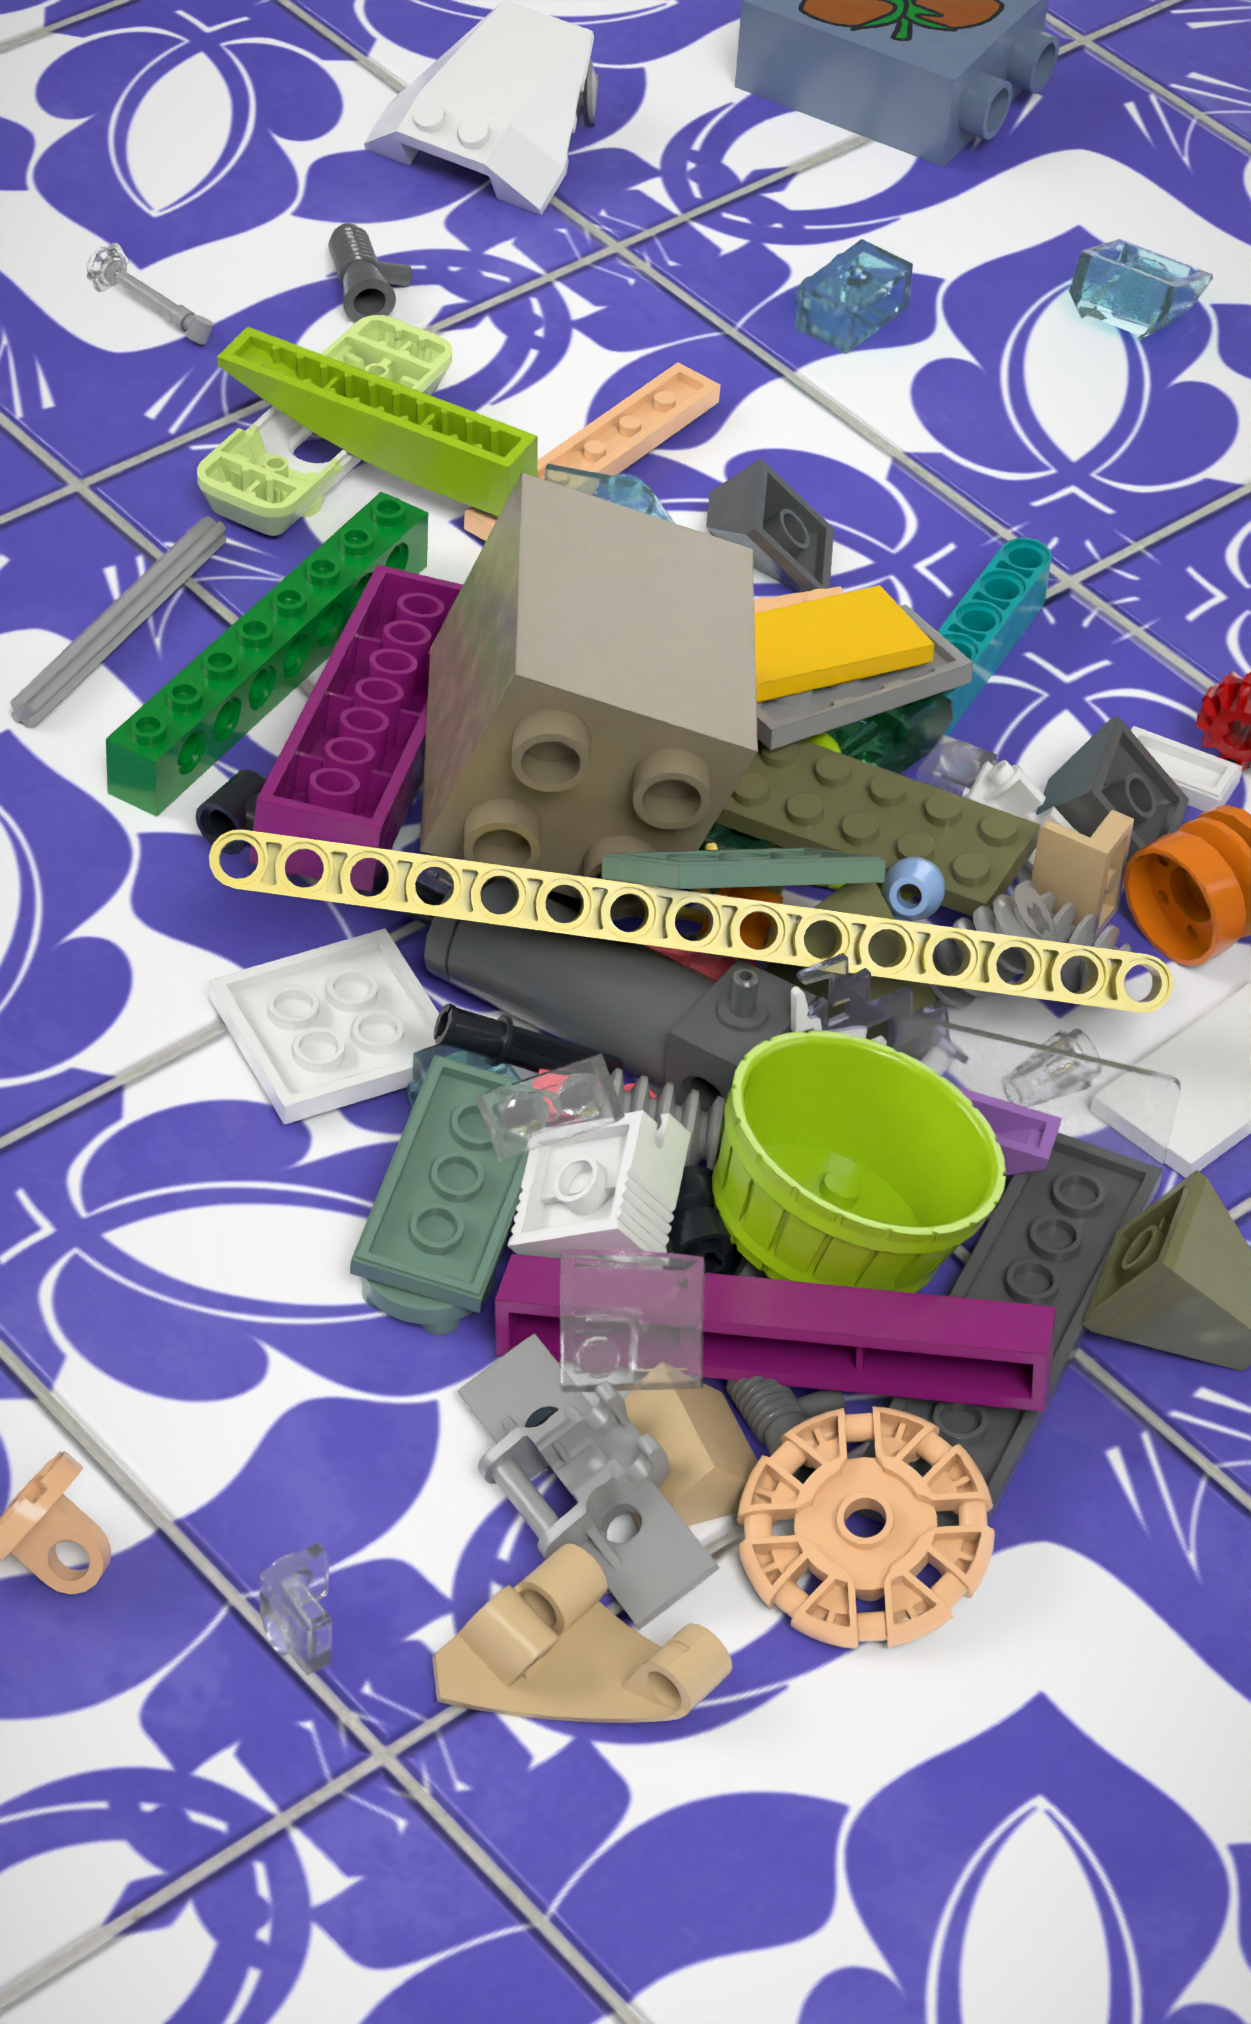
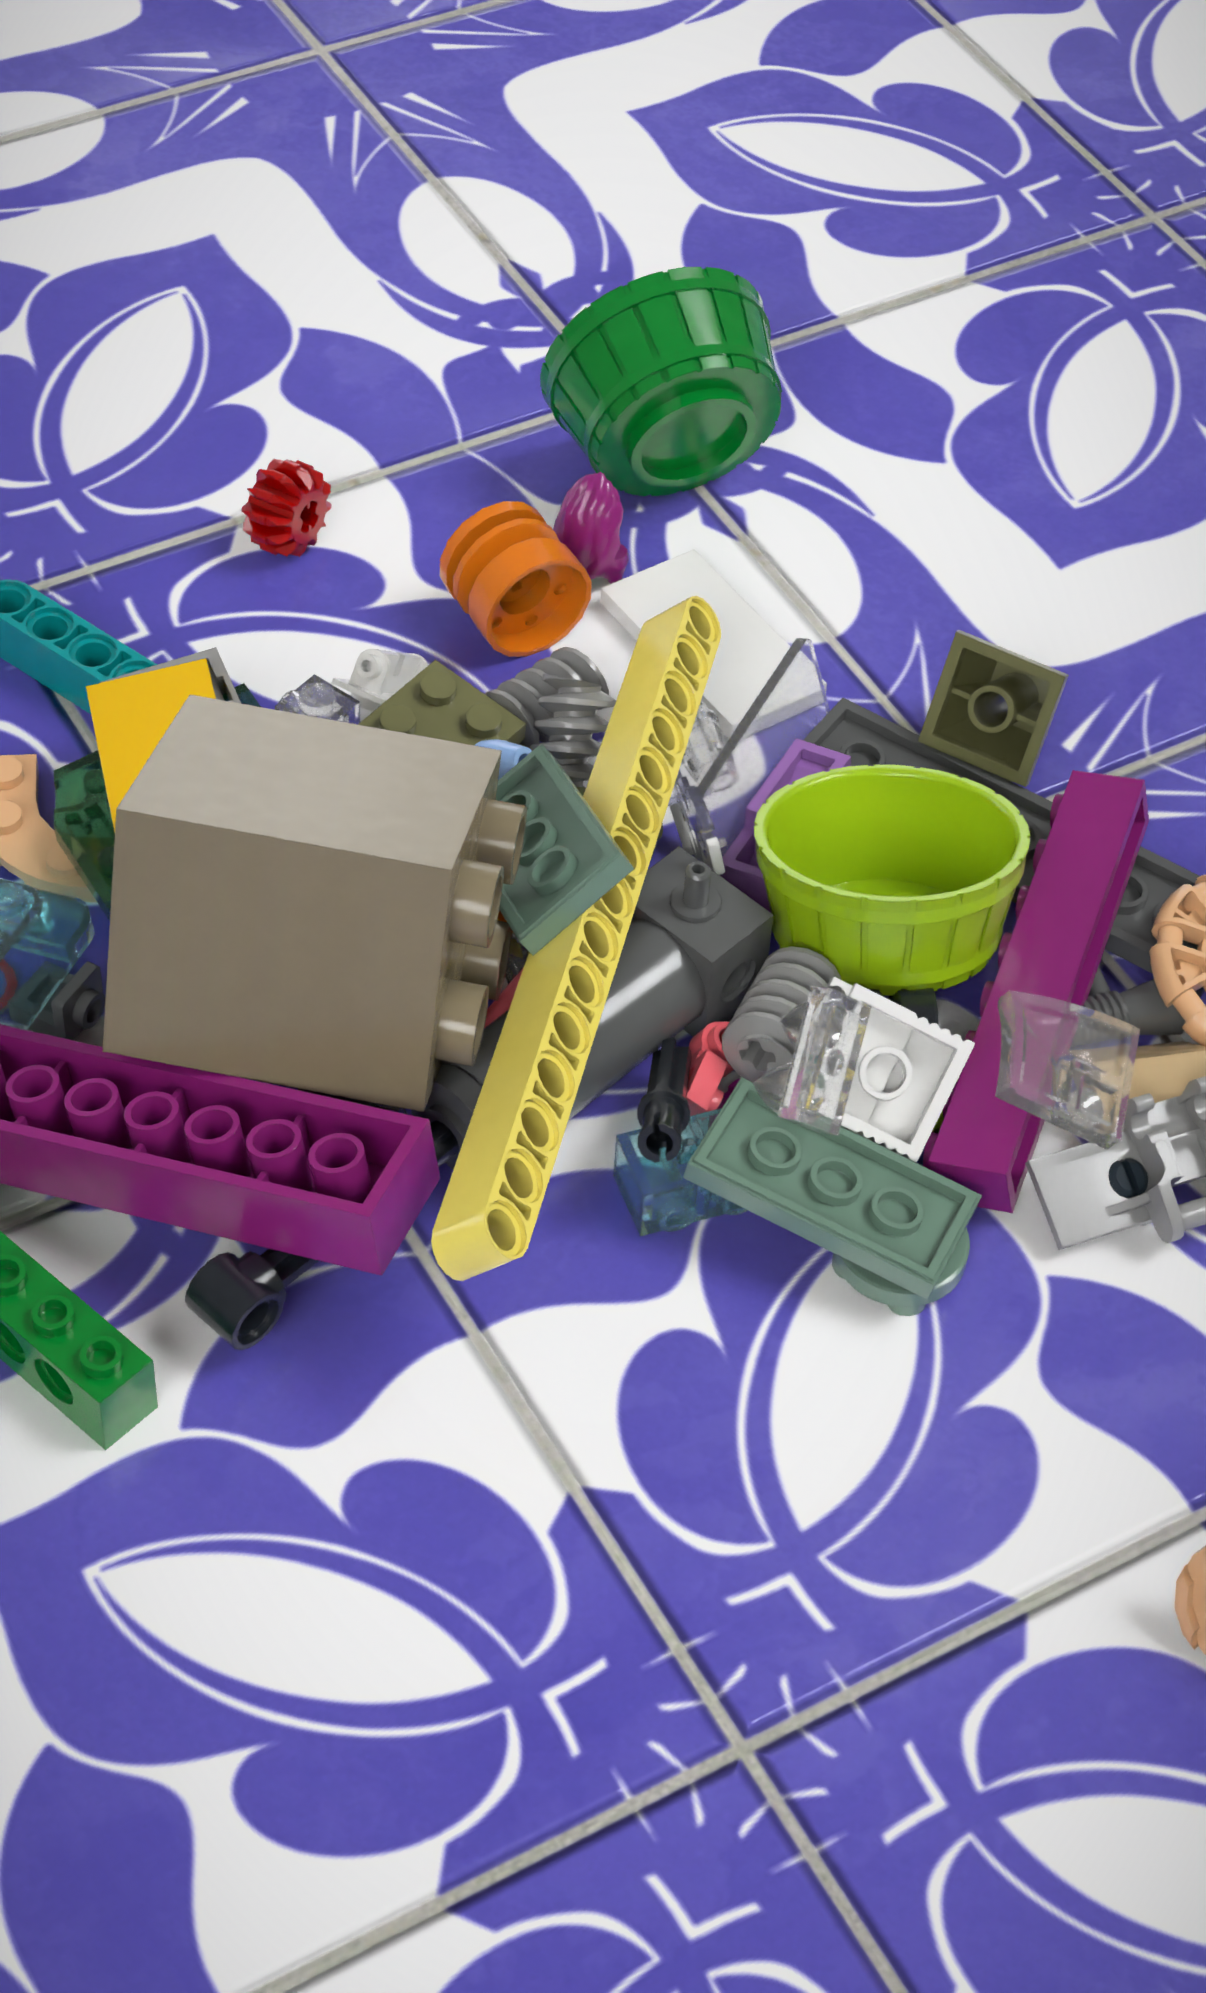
camera: 80 degrees left, 5 degrees up
white plate [209,928,464,1125] -> none
tan panel [1031,810,1134,936] -> none
dark grey slope [1036,716,1189,870] -> none
white tile [1131,726,1243,812] -> none

